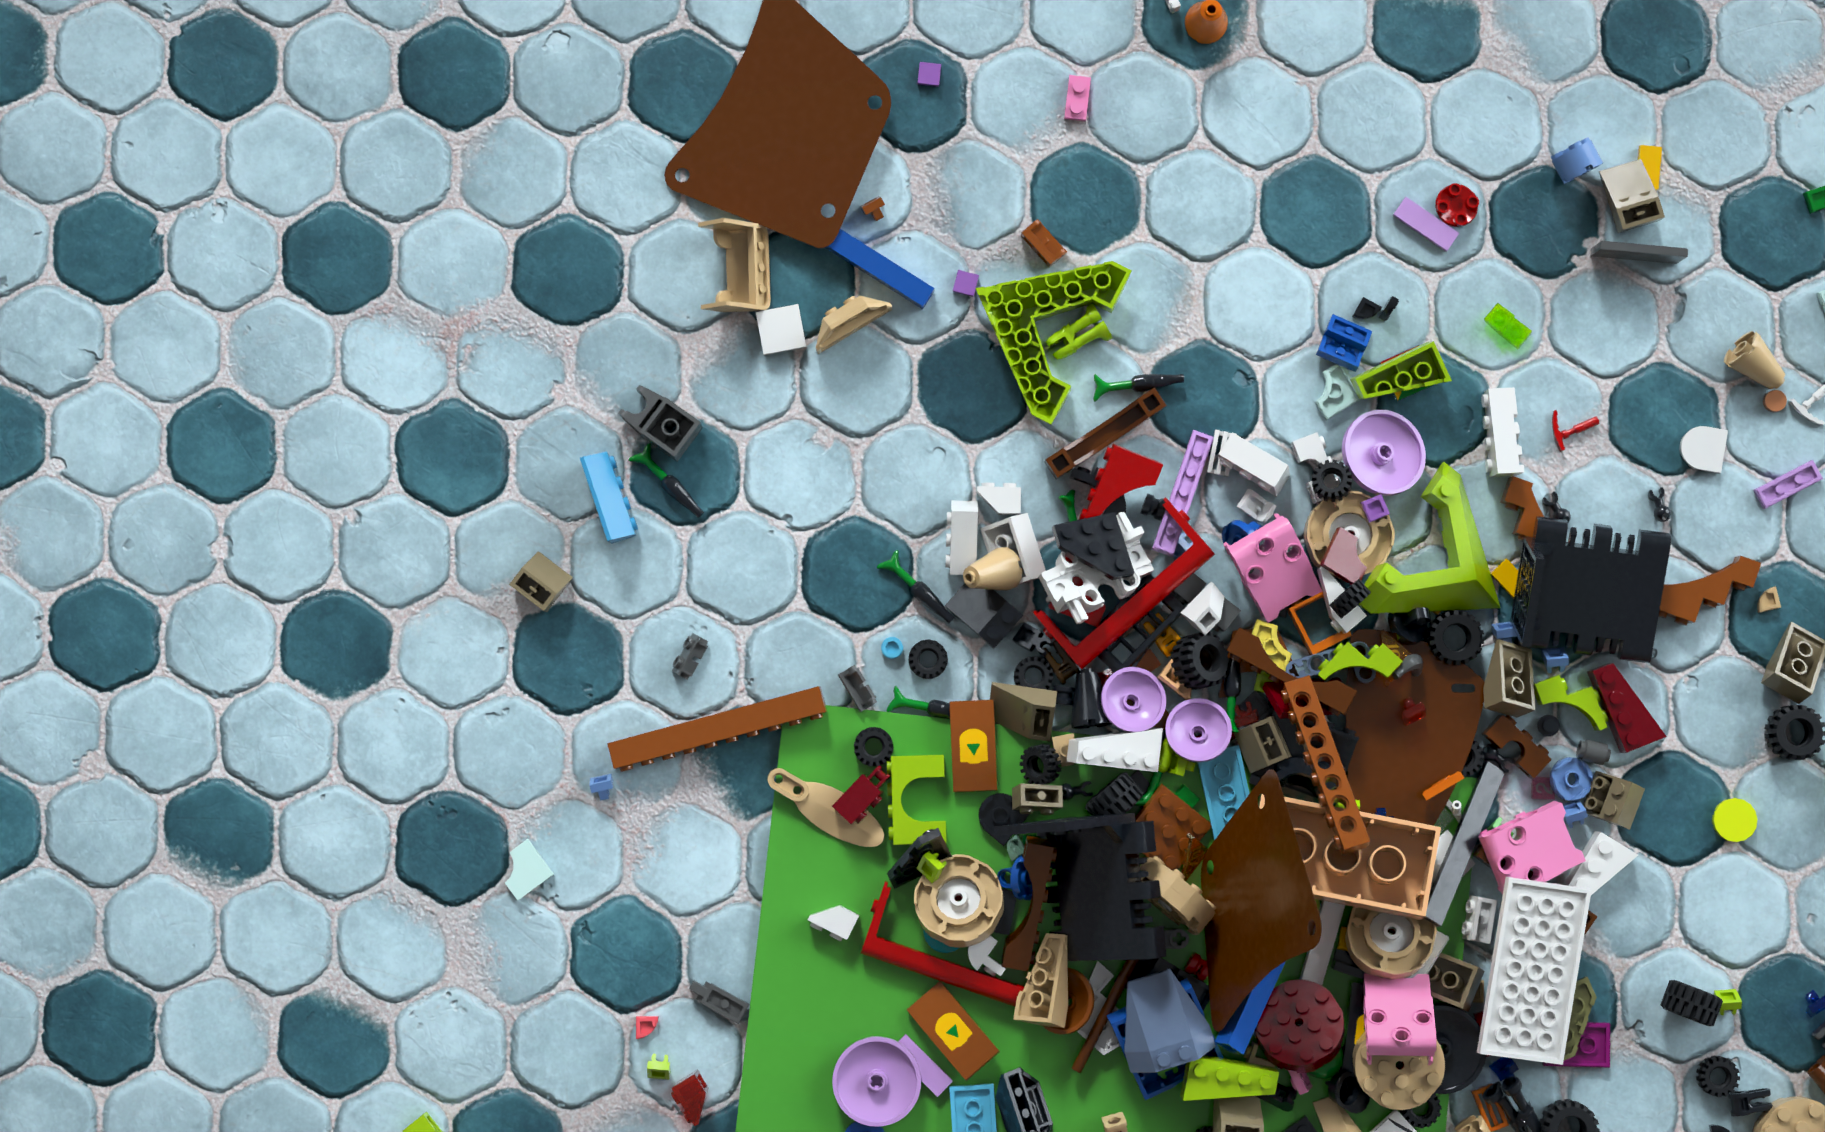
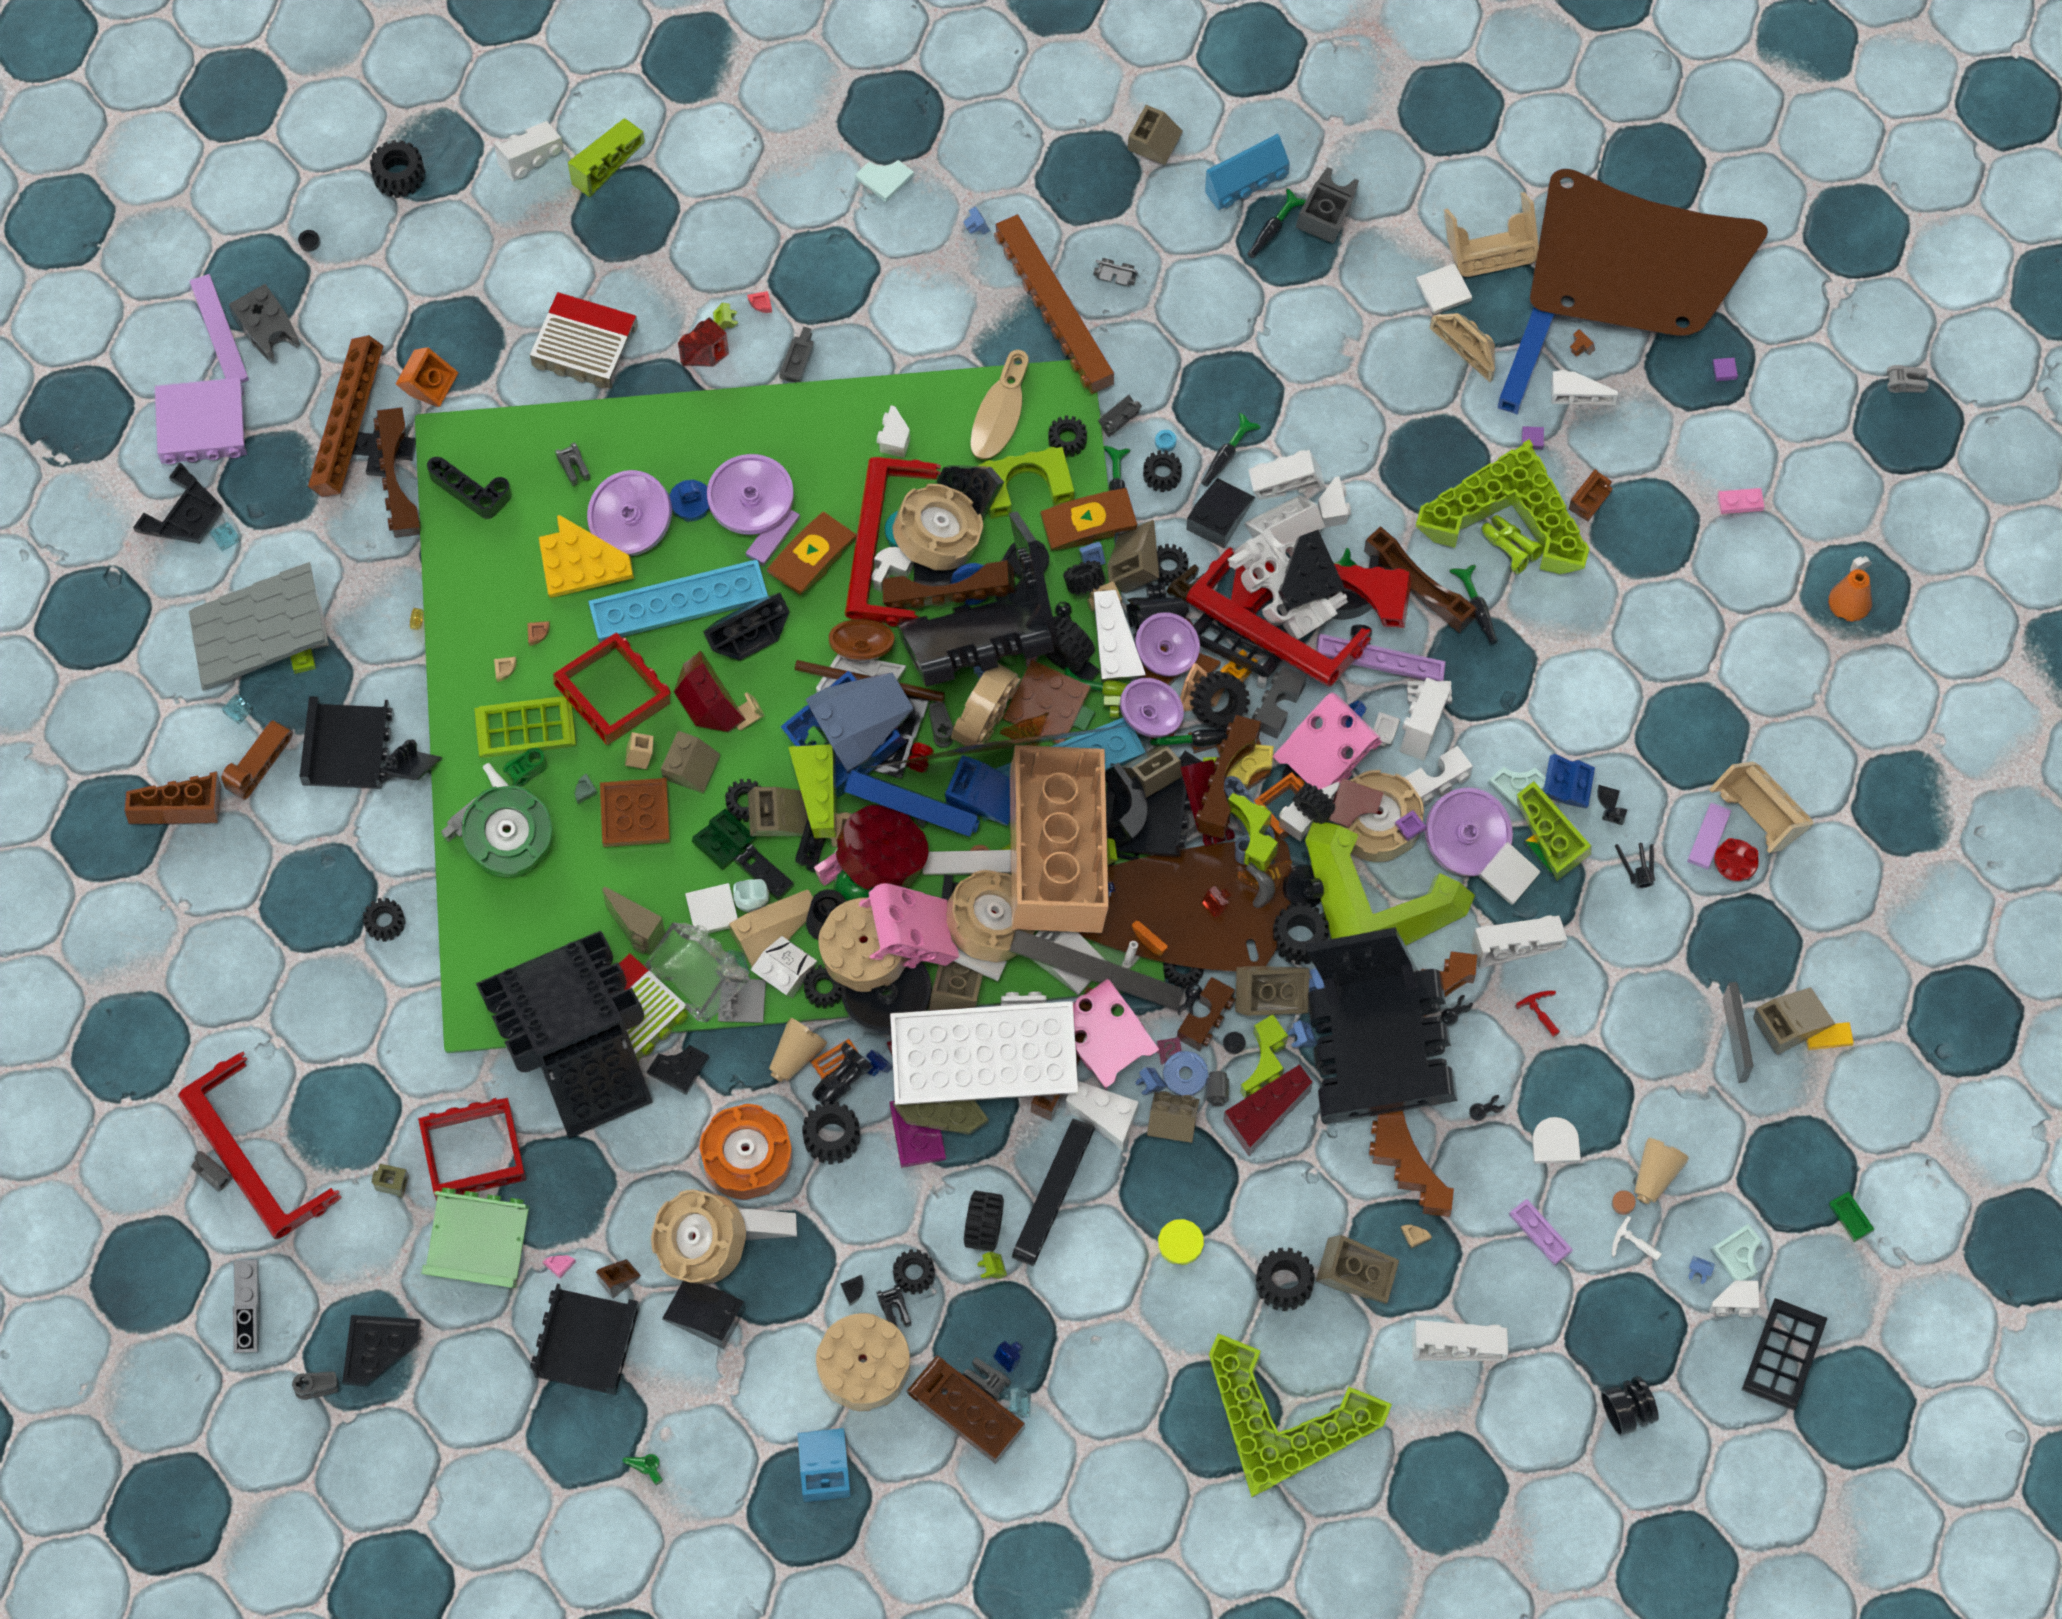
camera: 80 degrees right, 20 degrees down
dark red brick [832,765,890,824] -> none
lime tile [917,852,947,883] -> none
tan cone [963,547,1023,591] -> none
black plate [1012,622,1053,656] -> none
dark tan brick [1012,783,1063,815] -> none
tan wedge [1013,933,1068,1028] -> none
white slope [1181,582,1225,635] -> none
clear red tile [1235,701,1259,728] -> none
dark orange brick [1281,675,1370,855] -> none
black tyre [1312,459,1352,502] -> none
clear neon green slope [1484,303,1532,349] -> none
medium blue brick [1551,137,1603,184] -> none
none -> black beam [1012,1118,1095,1266]
none -> medium blue tile [1079,542,1106,565]
none -> white tile [1478,842,1541,905]
none -> white slope [1551,370,1618,405]
none -> black plant [1615,842,1655,888]
none -> tan windscreen [1709,761,1813,853]

